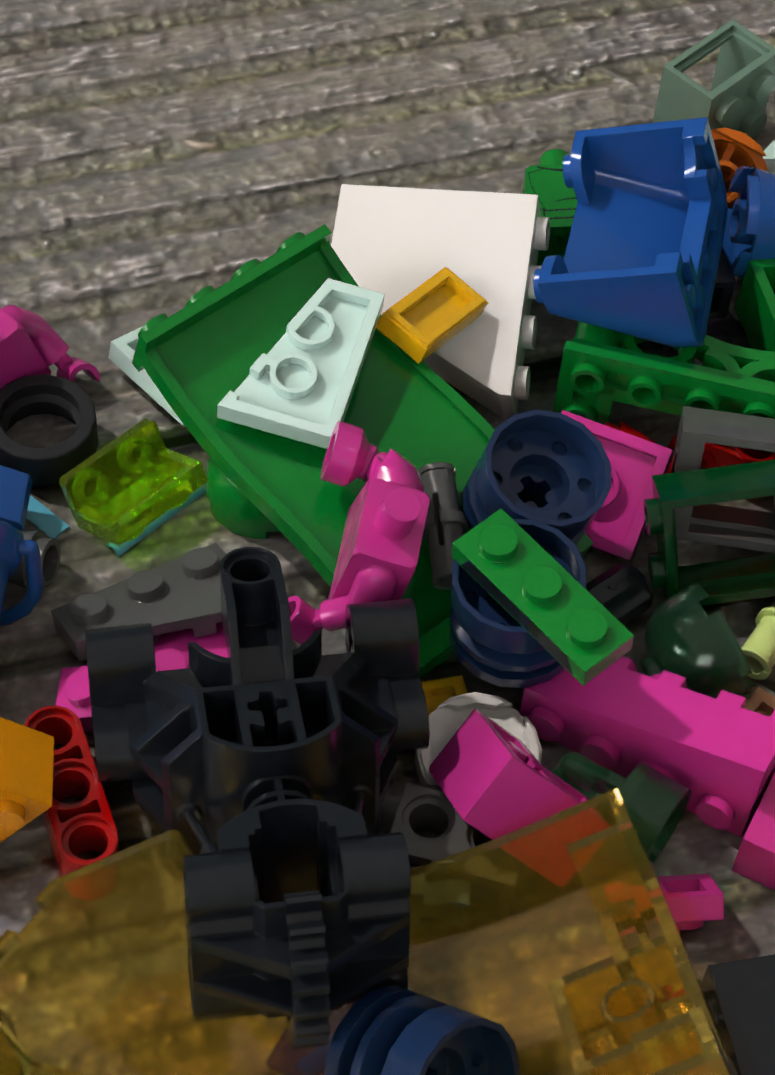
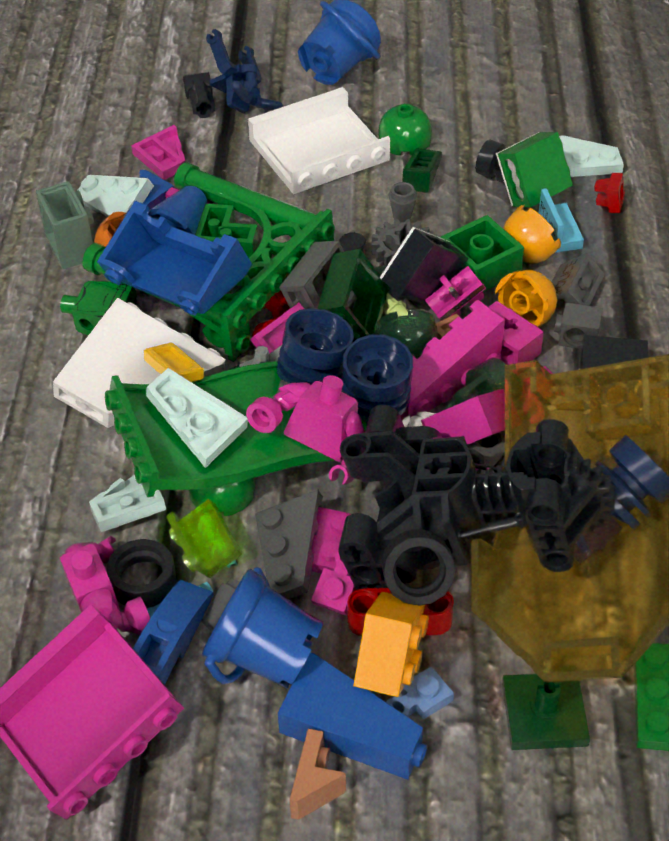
camera: 65 degrees left, 5 degrees down
green plate [452,508,634,686] -> none
none -> black tyre [381,529,455,606]

